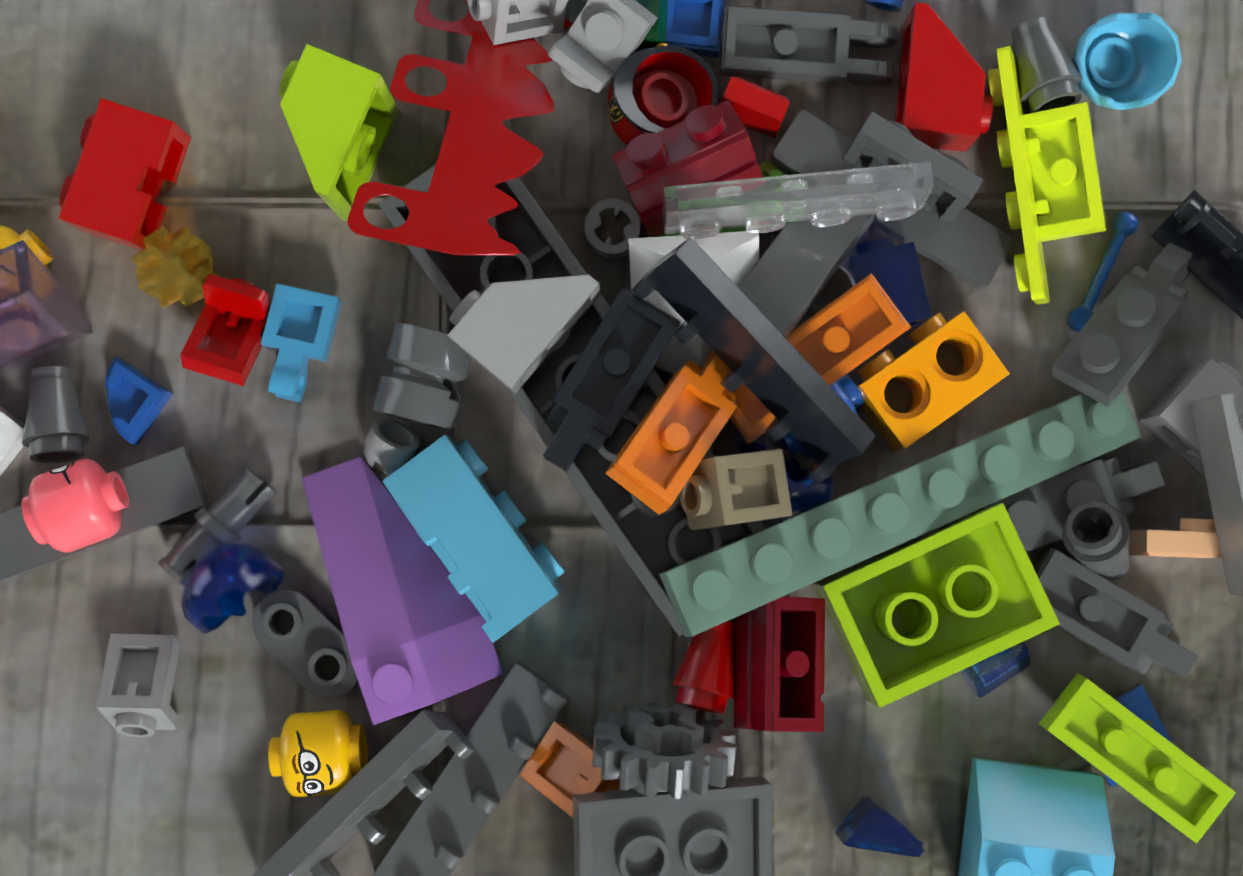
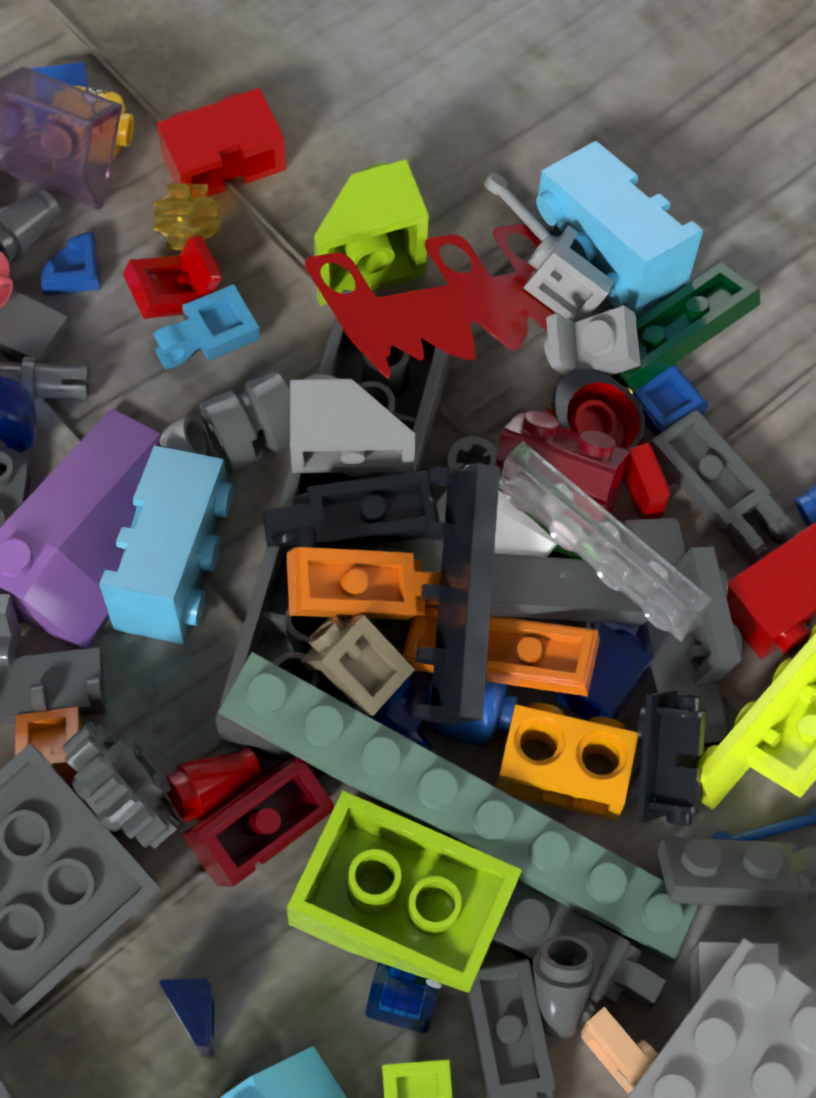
camera: 45 degrees right, 20 degrees down
none -> black hinge [633,690,707,825]

